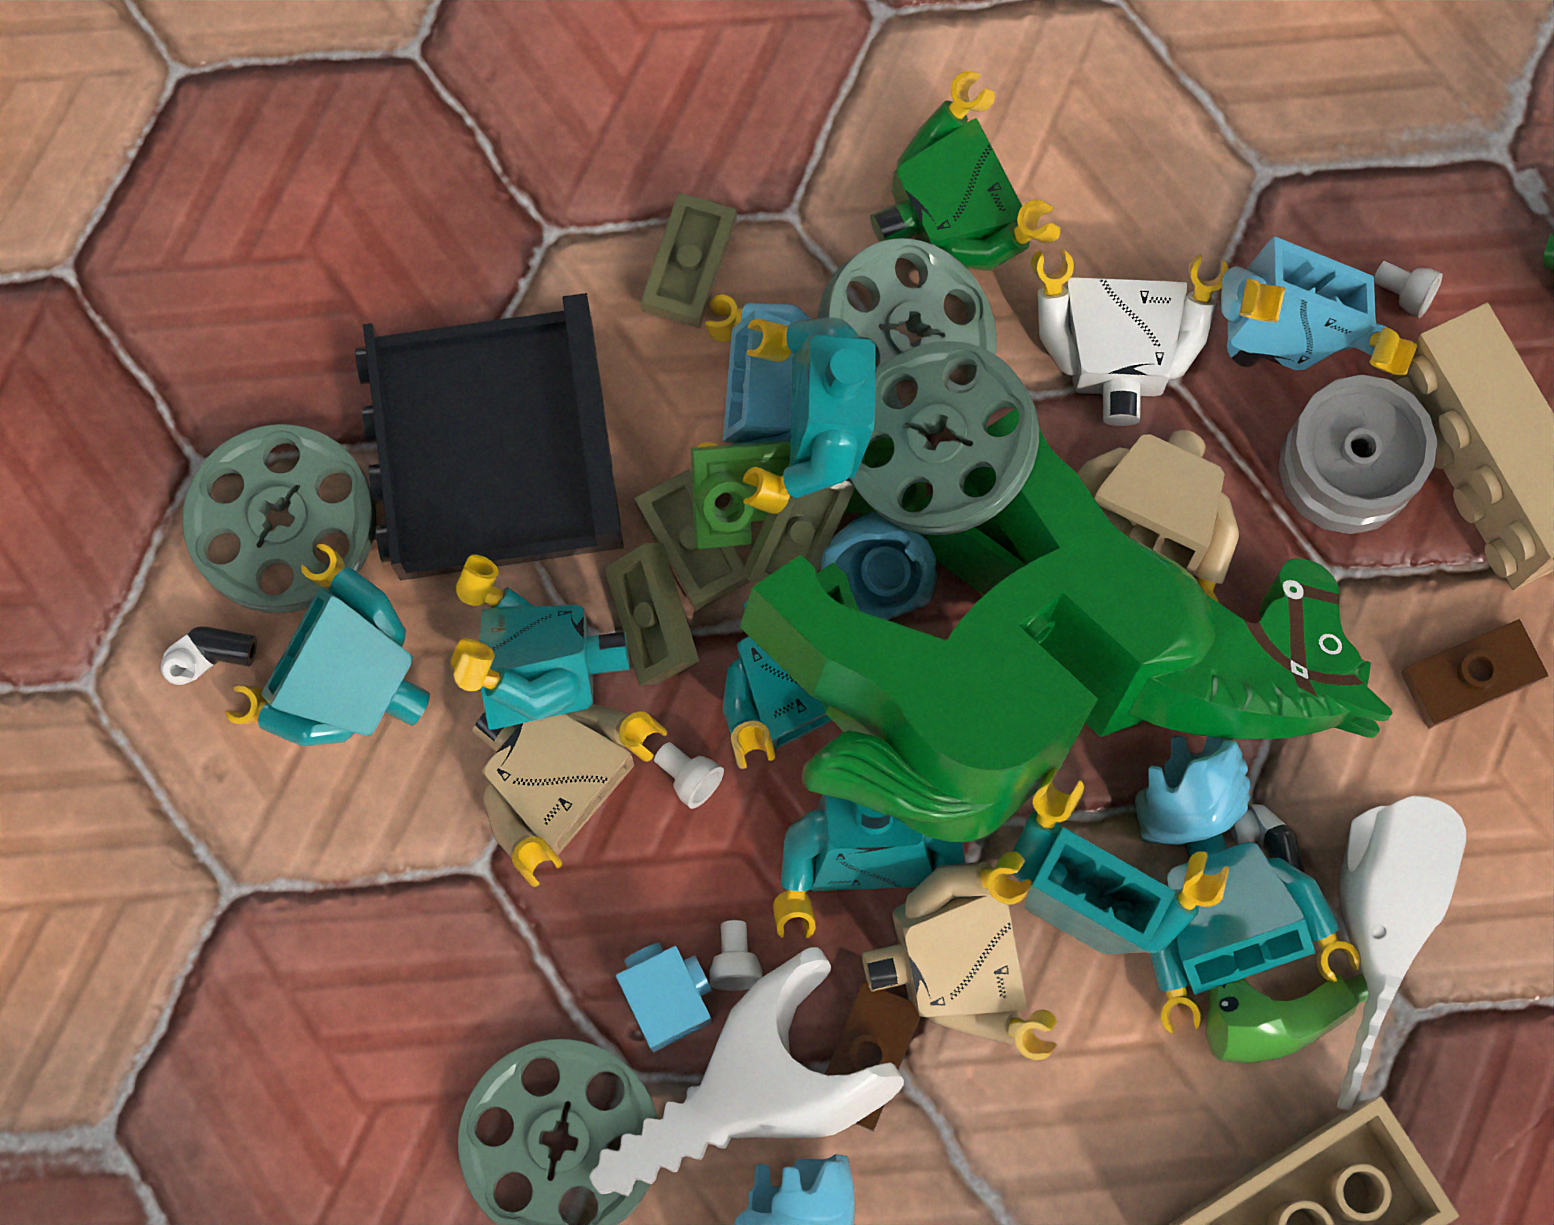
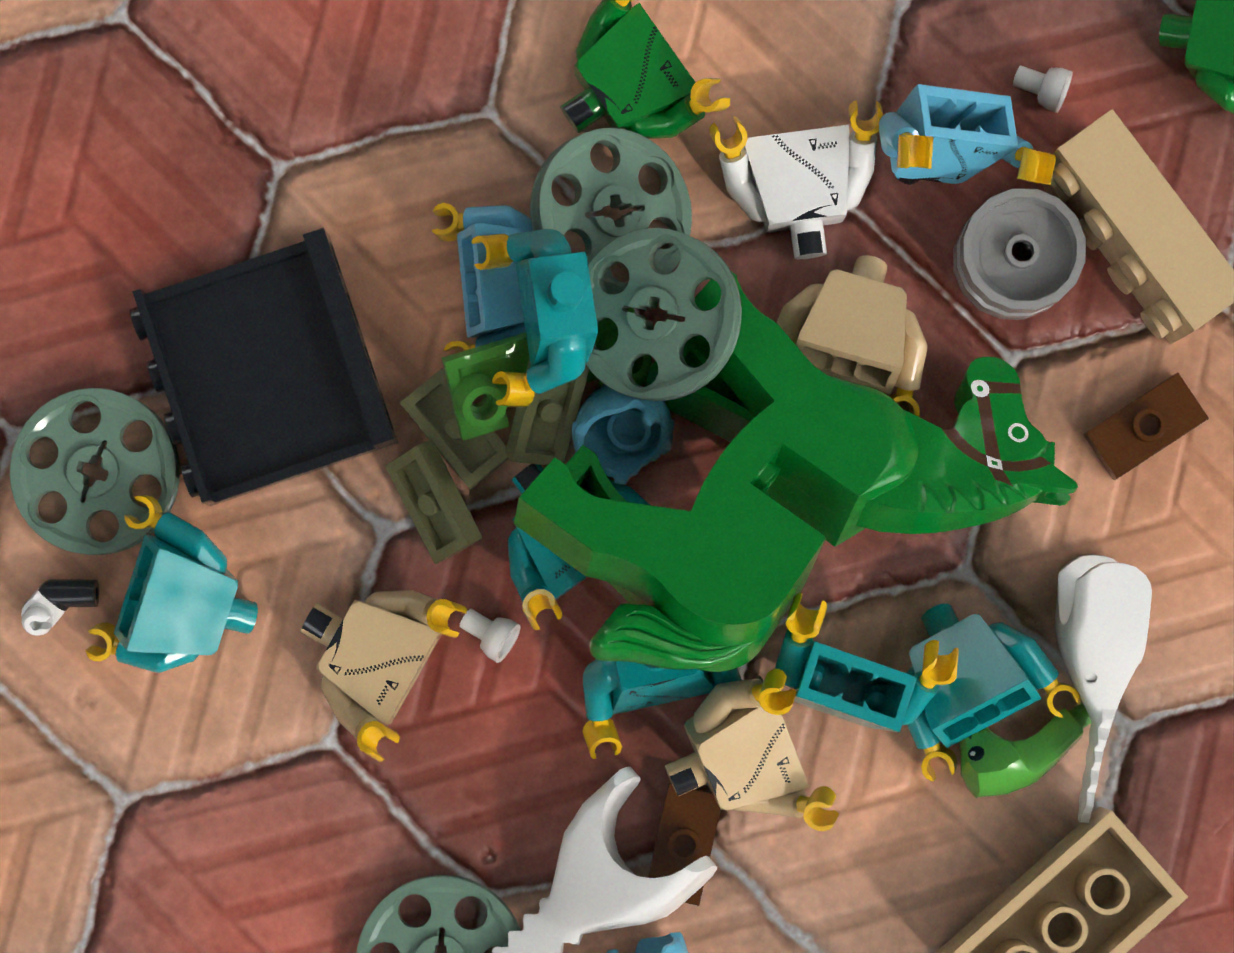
camera: 10 degrees left, 10 degrees up
teal torso [450,554,630,730] -> none
medium azure brick [616,943,712,1053] -> none
olive plate [640,192,737,328] -> none
white piece [709,920,762,991] -> none
medium azure hair [1135,736,1251,845] -> none
arm [1230,804,1305,873] -> none

